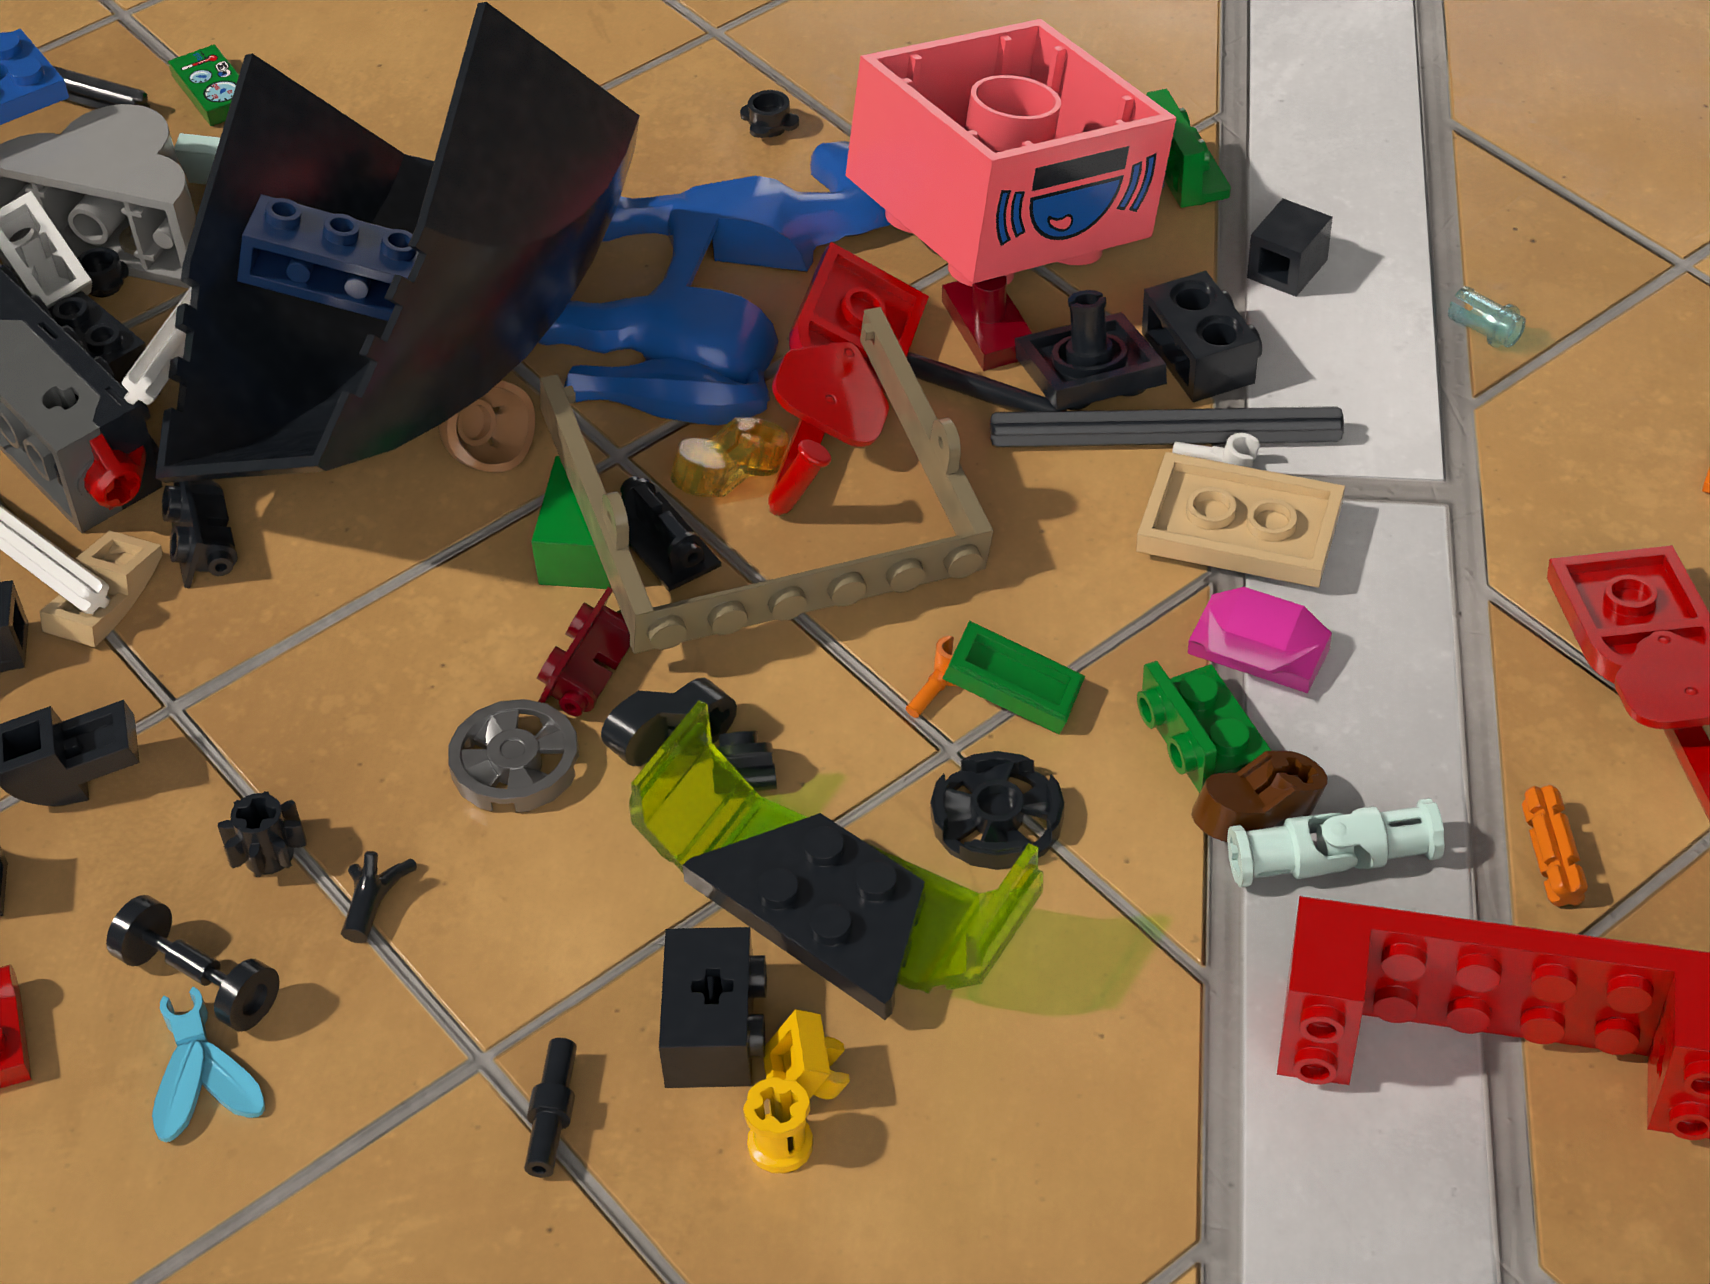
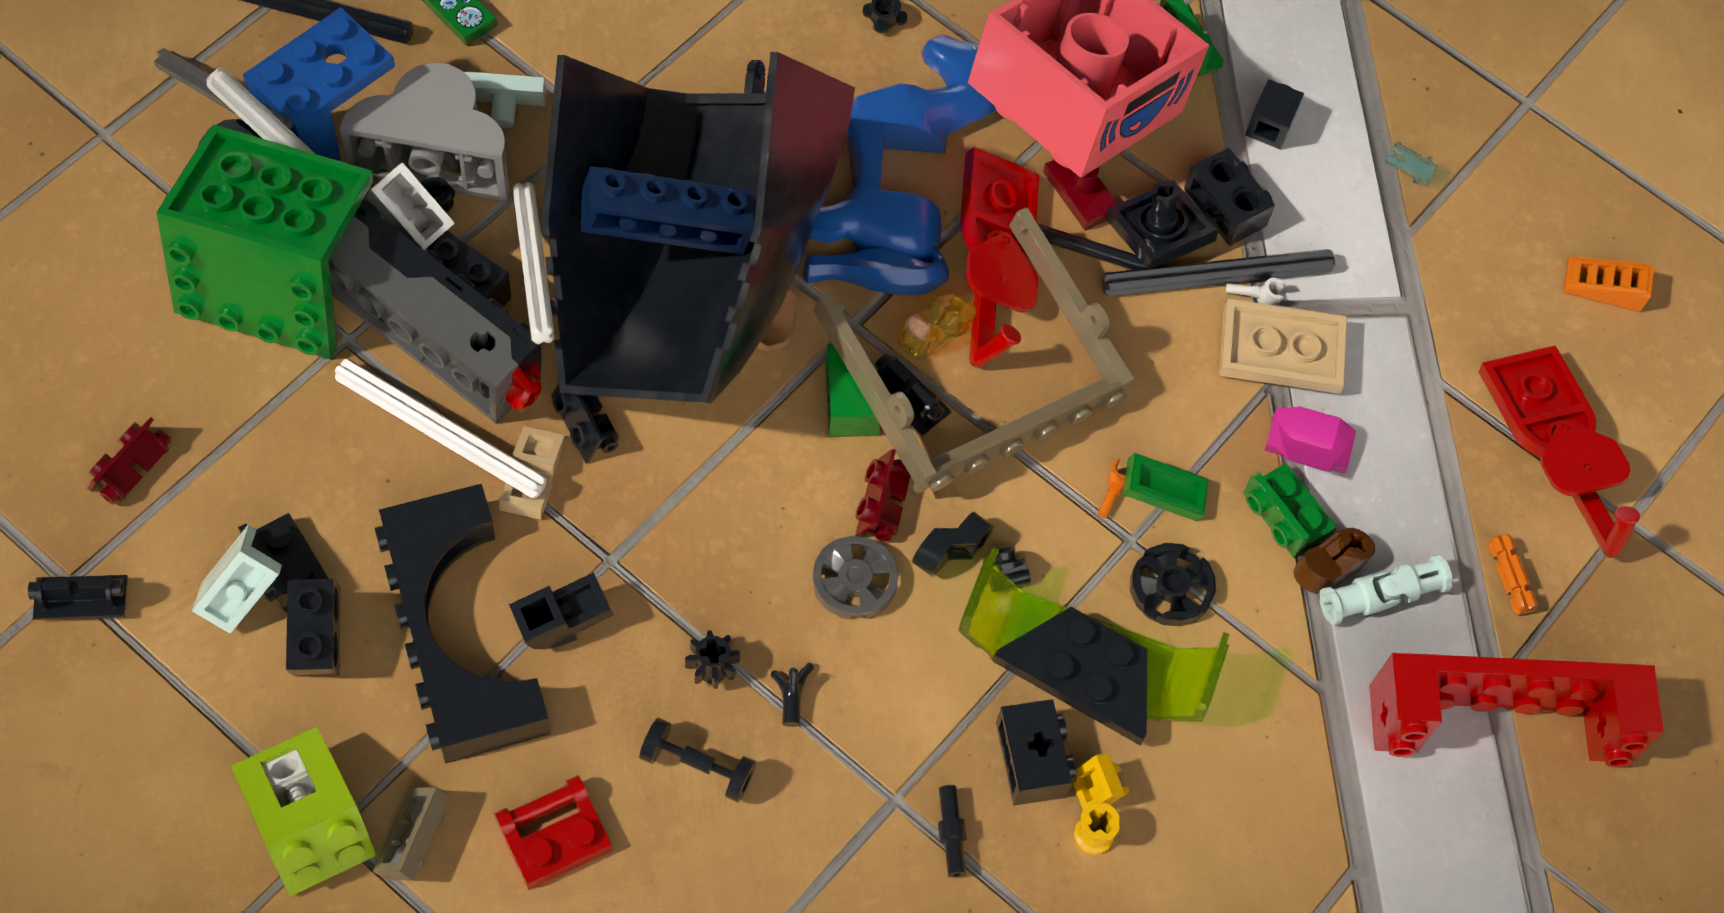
camera: 20 degrees left, 15 degrees up
medium azure piece [152,987,265,1142] -> none

